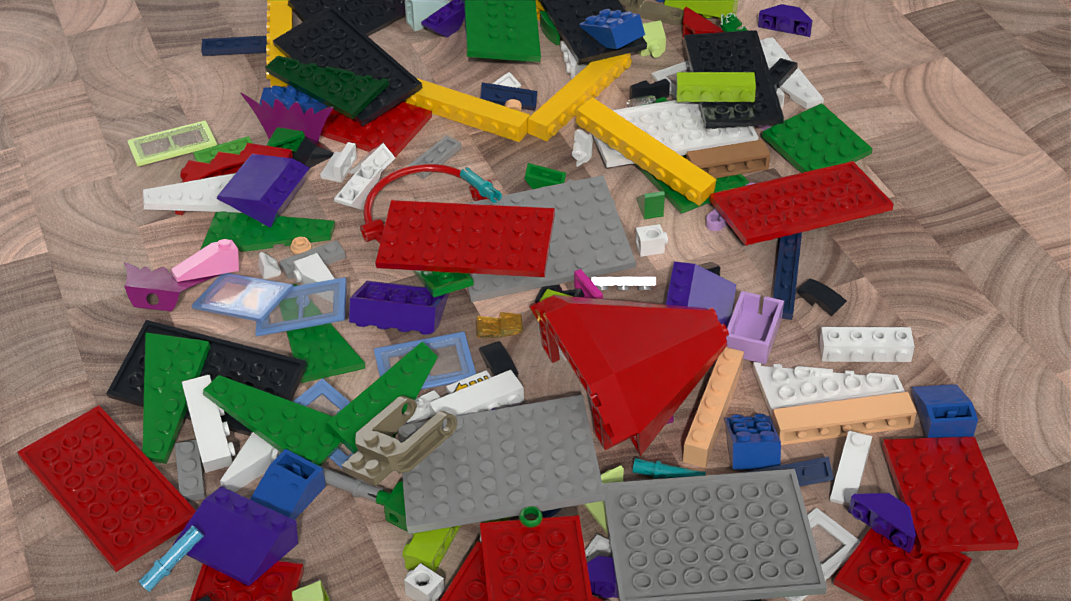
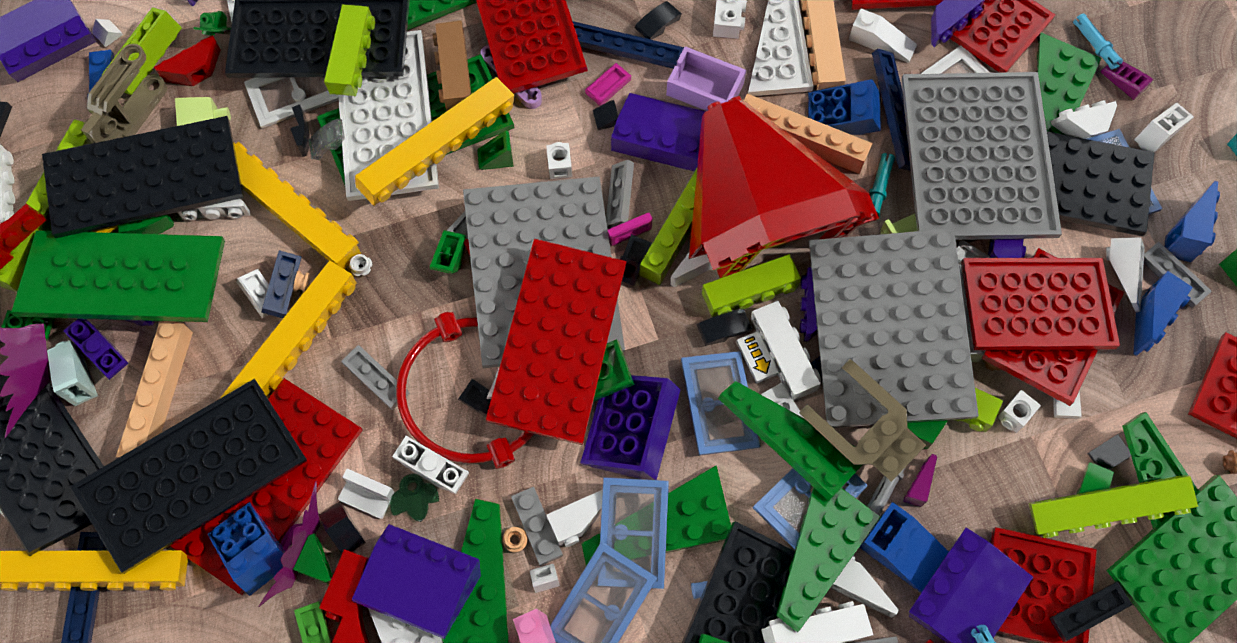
camera: 85 degrees left, 25 degrees up
dark green wing [265,56,389,120] -> none
white panel [349,143,395,175] -> none
teal pin [460,167,502,203] -> none
clear yellow slope [475,312,523,338] -> none
green piece [519,506,543,528] -> none
white hinge [572,129,593,167] -> none
blue slope [579,9,645,49] -> none
none -> light nougat brick [116,321,193,458]
none -> white plate [349,254,372,276]
none -> clear green plate [390,474,439,522]
none -> dark pink tile [585,63,631,106]
none -> lime brick [702,254,801,317]
none -> magenta slope [903,454,937,507]

